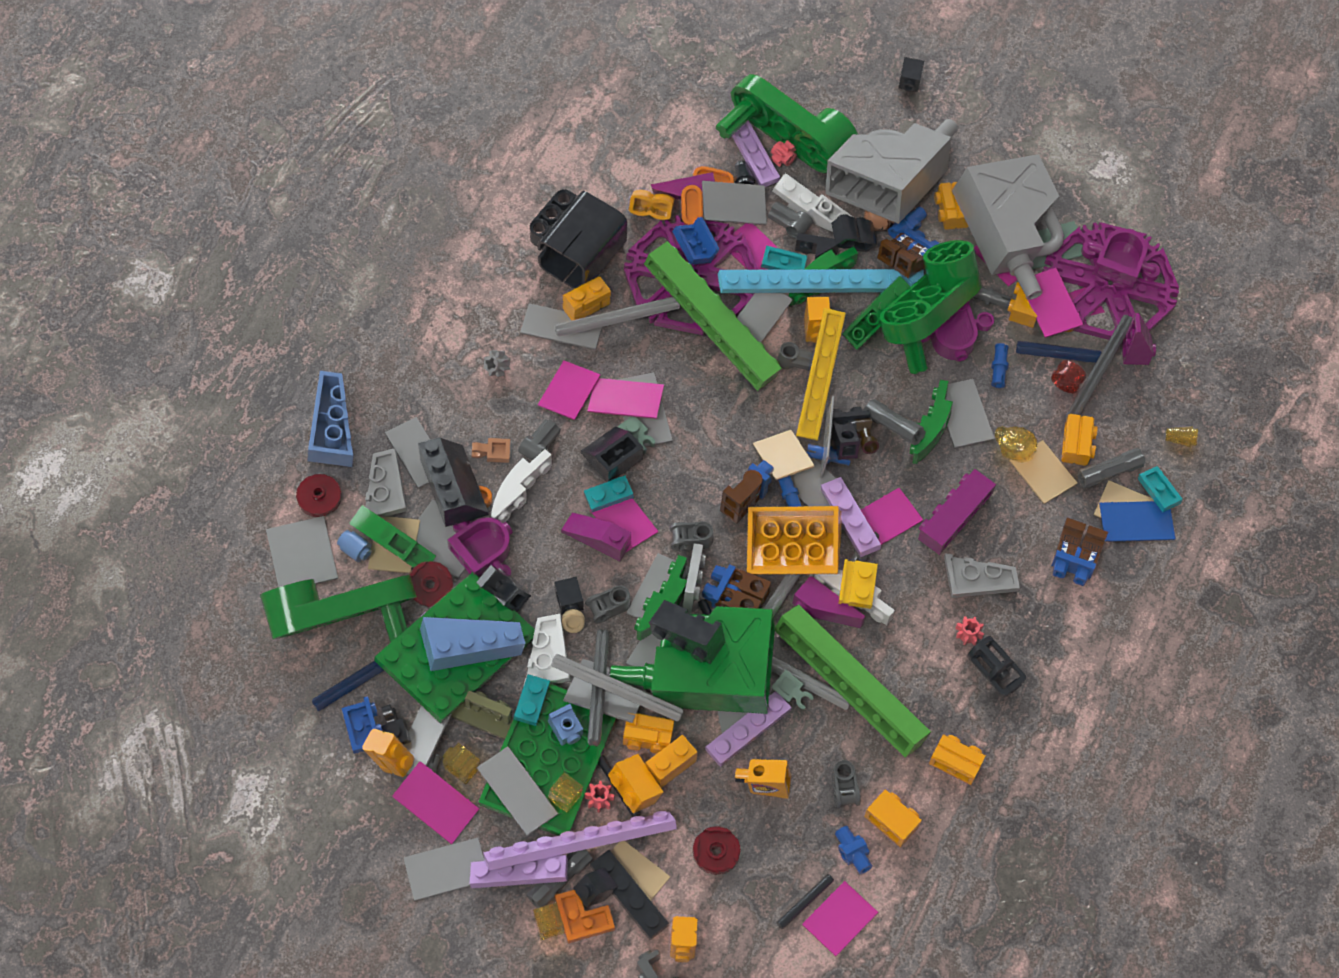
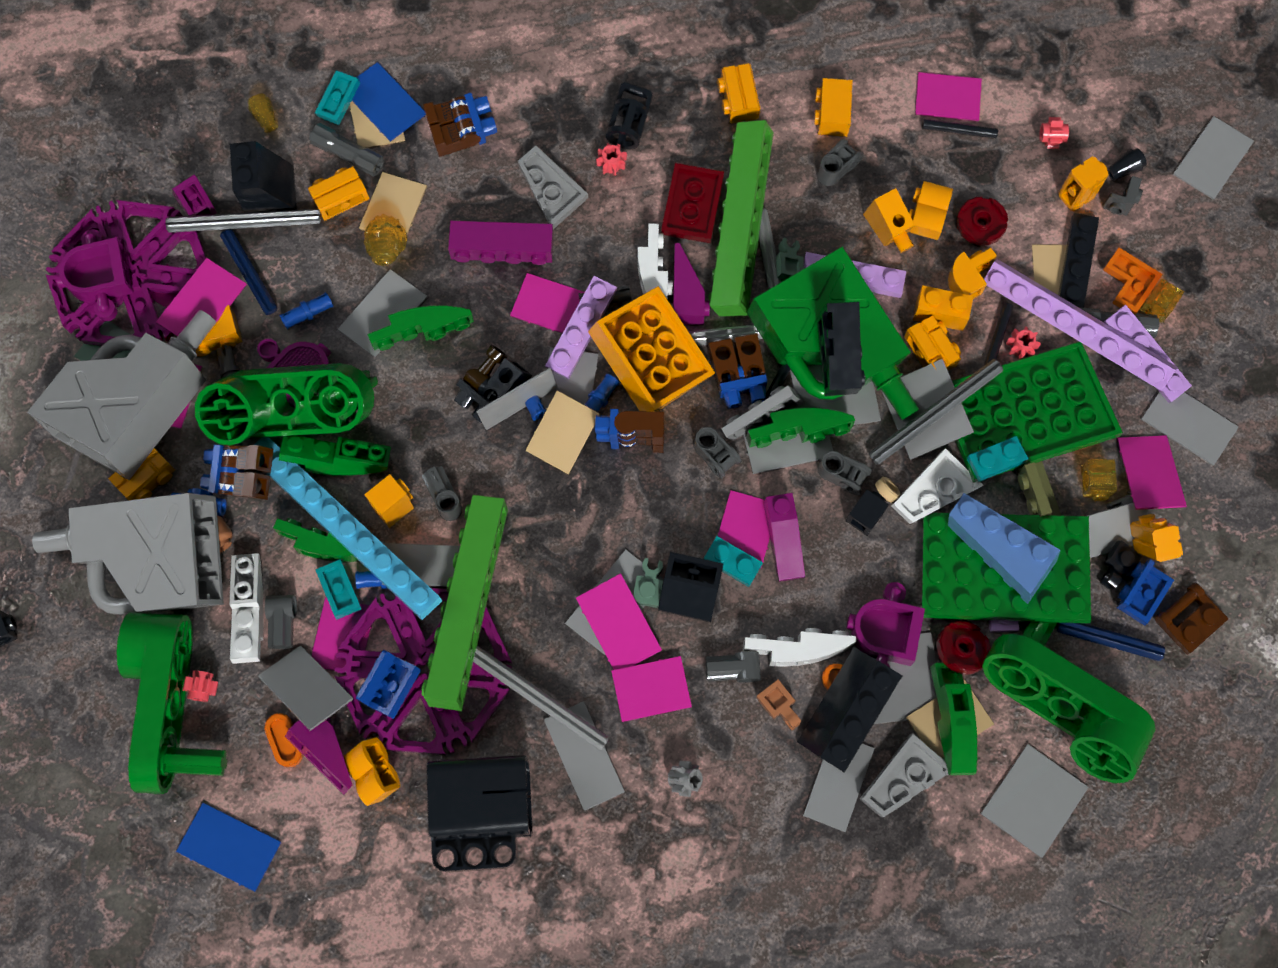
camera: 125 degrees left, 10 degrees up
dark red plate [296,474,342,517] -> none
medium blue wedge [308,371,353,467] -> none
medium blue brick [337,530,372,562] -> none
black brick [476,565,531,612] -> none
light grey piece [477,747,558,836] -> none
medium blue brick [548,704,583,746] -> none
clear yellow brick [548,772,583,813] -> none
light grey axle [551,654,683,721] -> none
light orange brick [563,276,611,320] -> none
black brick [573,867,618,908] -> none
light orange brick [608,754,663,814] -> none
orange tile [681,185,703,225] -> none
lavender plate [732,121,780,187] -> none
black cone [734,161,755,185] -> none
black slope [795,233,838,259] -> none
yellow tile [796,308,846,441] -> none
black brick [831,214,877,252] -> none
blue axle [835,826,873,874] -> none
yellow plate [838,559,878,609] -> none
dark grey axle [864,399,926,445] -> none
clear red wheel [1051,360,1086,394] -> none
none -> blue window [176,803,281,892]
none -> black slope [230,141,297,213]
none -> dark red plate [661,163,724,243]
none -> light orange brick [909,181,953,240]
none -> light orange brick [948,248,997,299]
none -> coral gear [1039,117,1069,149]
none -> reddish brown plate [1155,583,1229,655]

